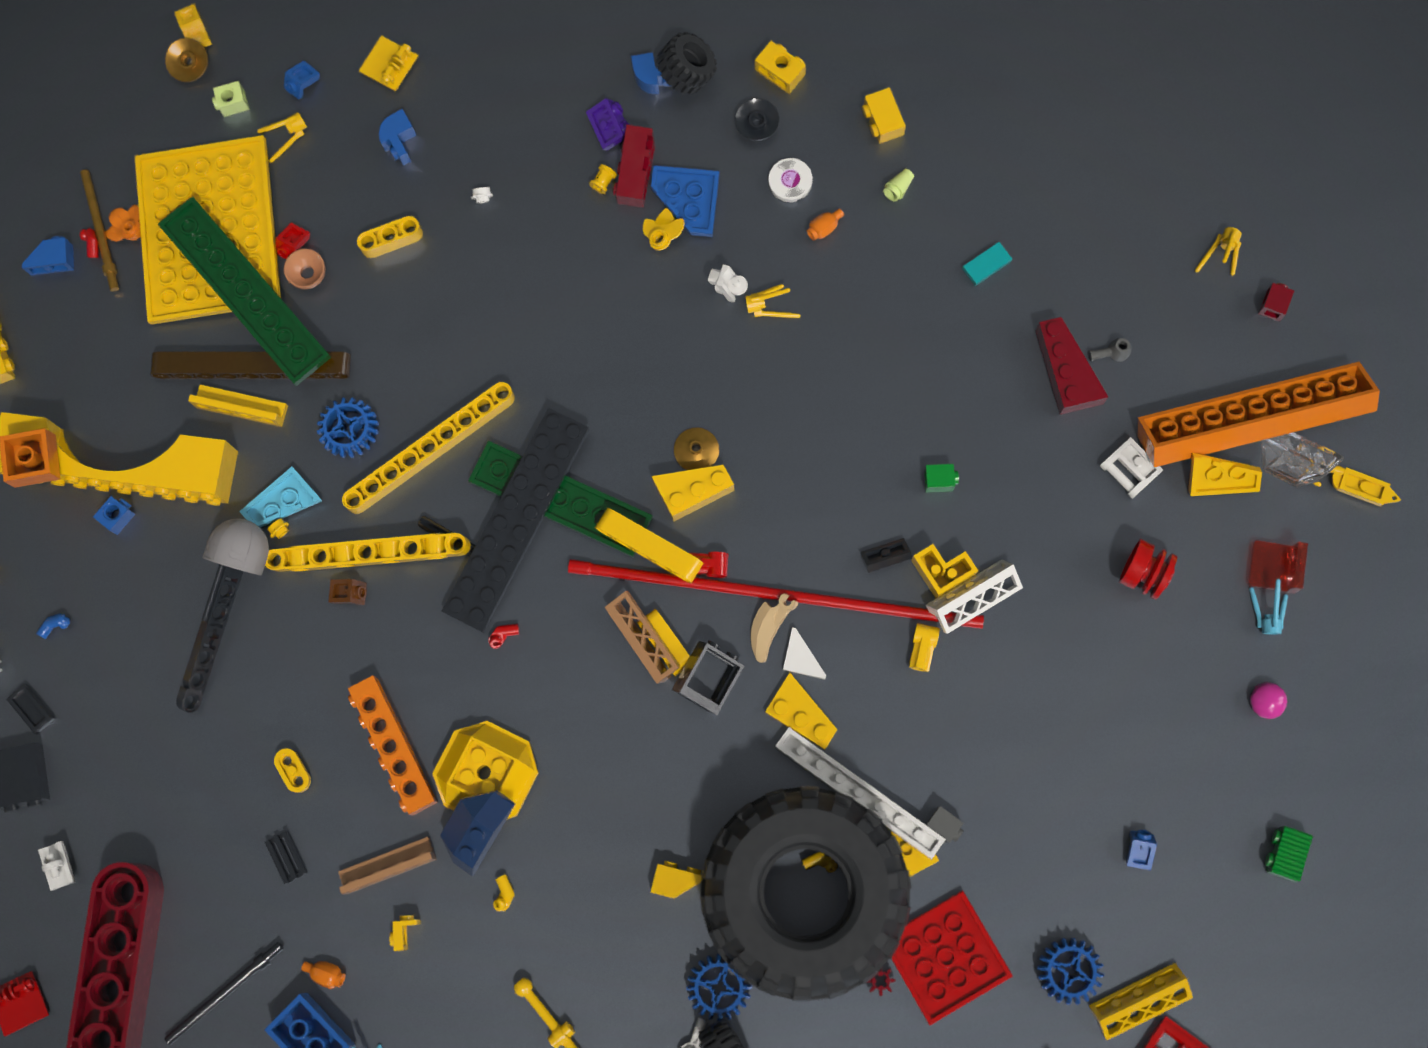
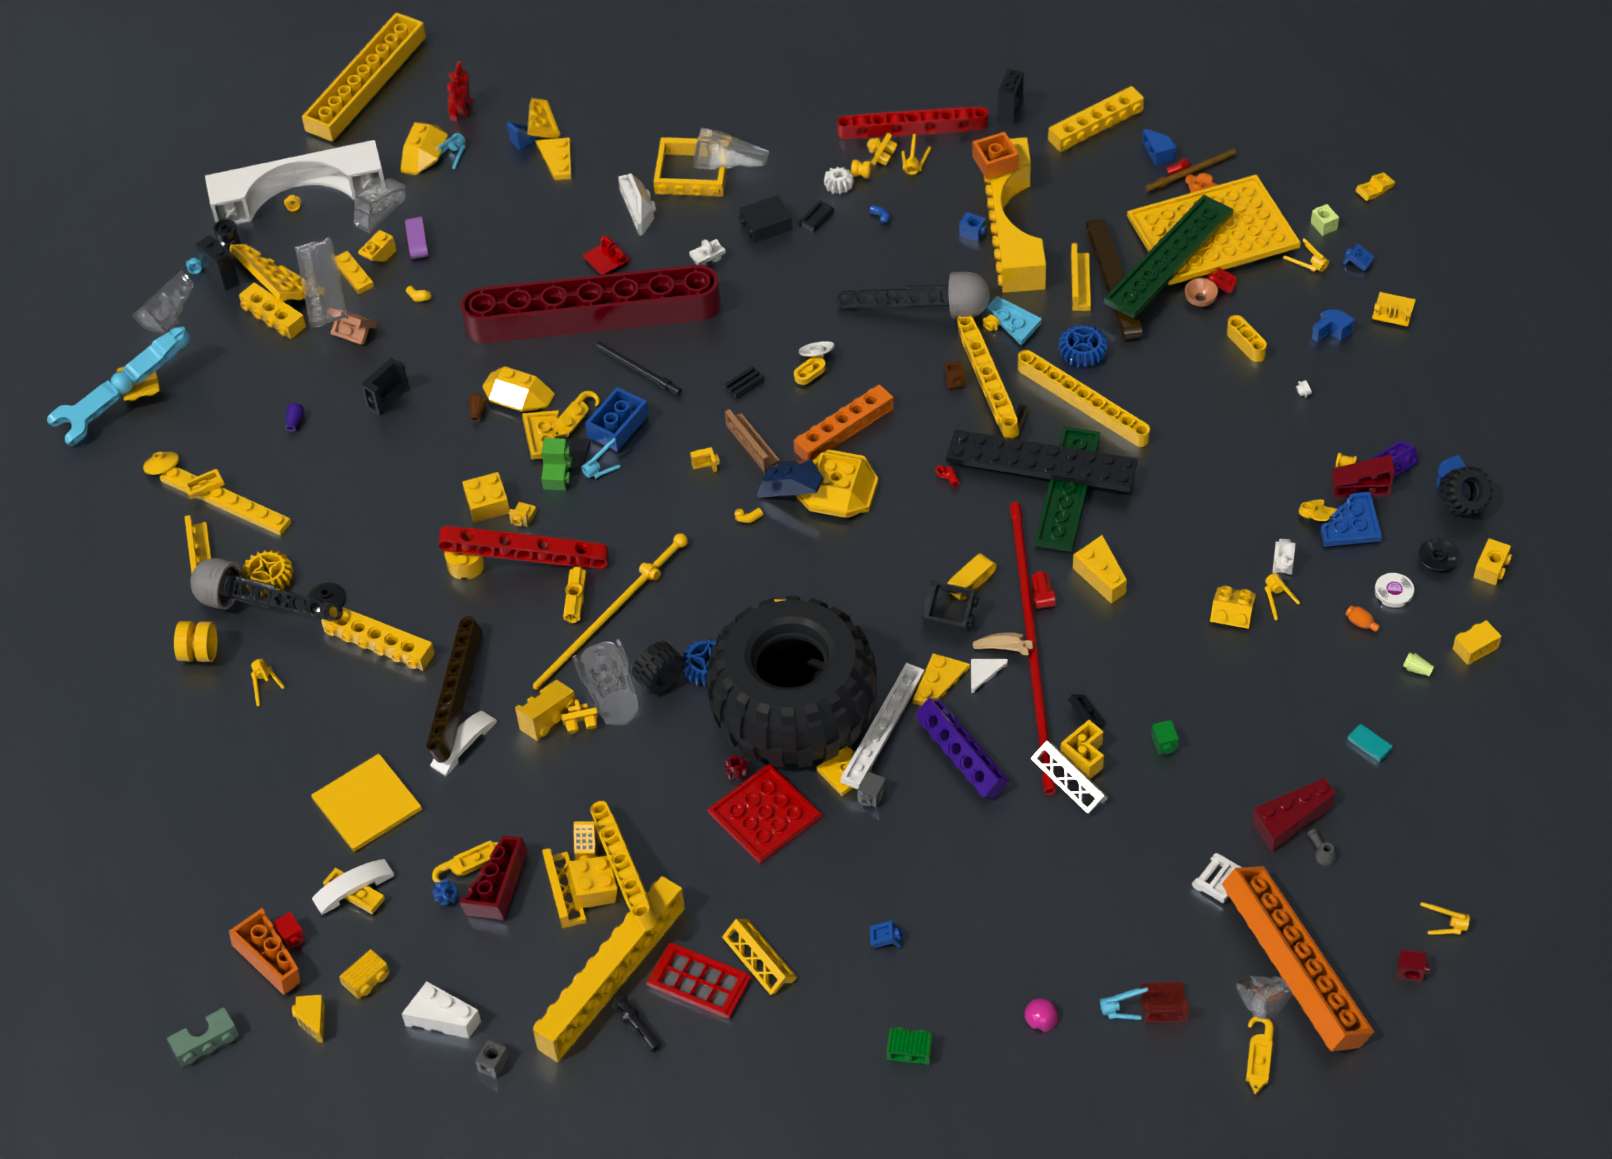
camera: 75 degrees right, 25 degrees down
pearl gold dish [165,38,208,82] -> none
orange plant [301,961,346,989] -> none
yellow beam [595,508,703,583] -> none
medium nougat fence [605,591,680,684] -> none
pearl gold dish [674,428,719,470] -> none
yellow piece [909,623,940,672] -> none
blue gear [1037,938,1104,1005] -> none
red wheel [1119,539,1178,600] -> none
yellow wing [1188,452,1262,496] -> none
none -> white dish [799,341,835,358]
none -> dark purple brick [915,697,1010,798]
none -> yellow bracket [1210,586,1256,629]

